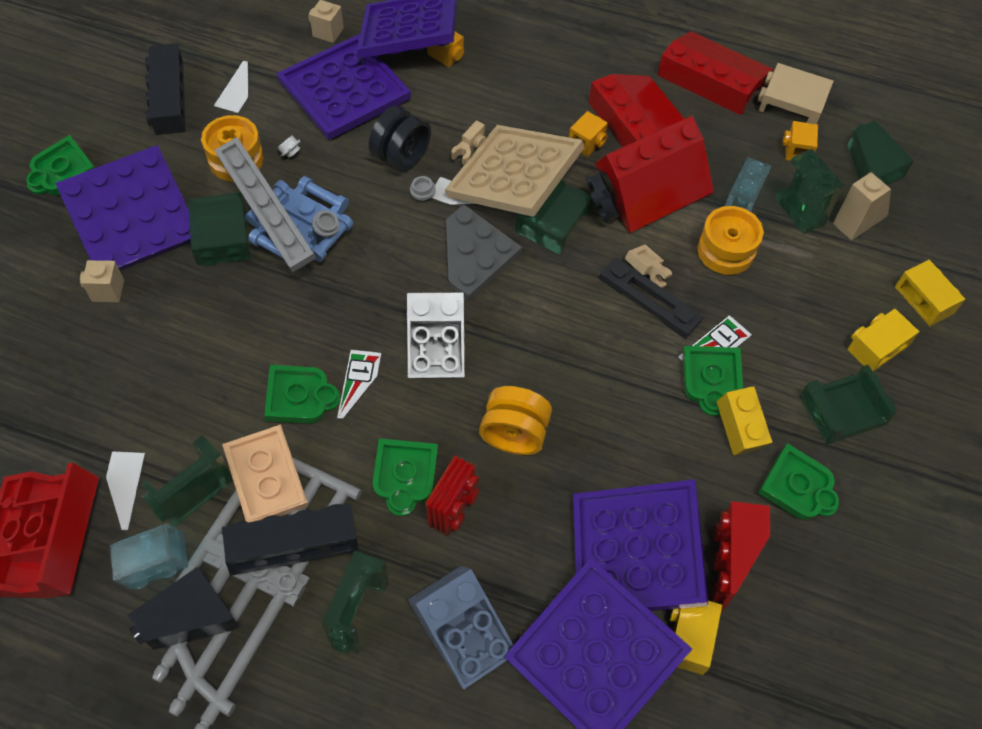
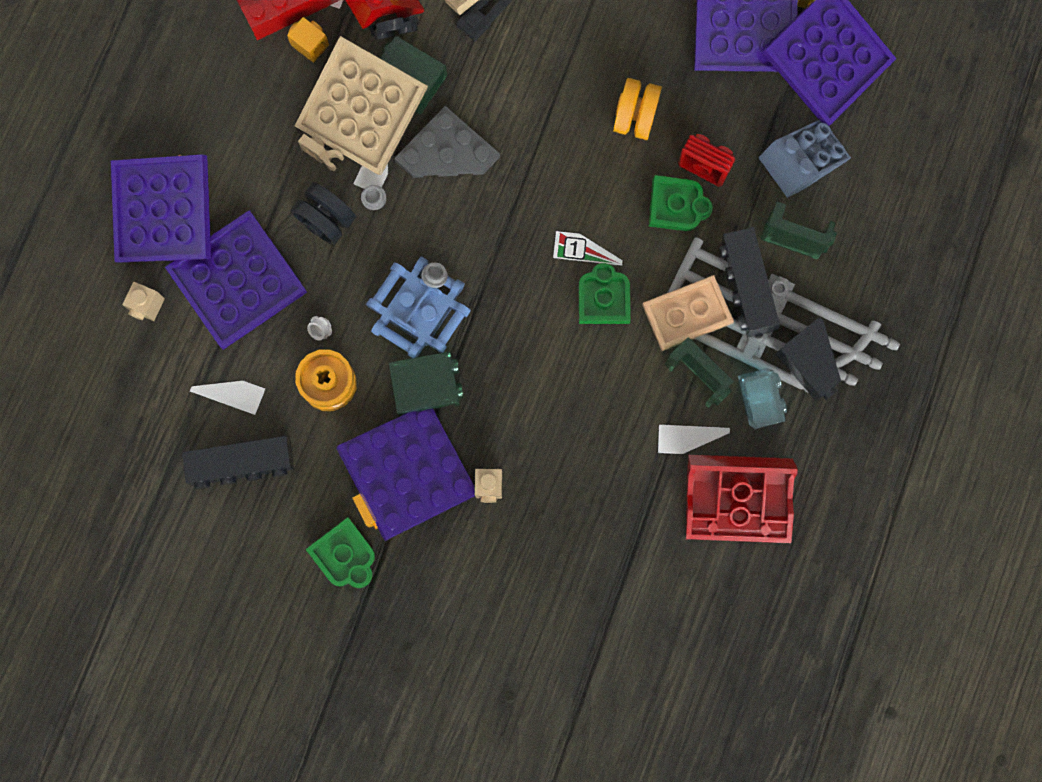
camera: 85 degrees left, 20 degrees up
light grey plate [215,137,316,273] -> none
white slope [407,293,464,378] -> none

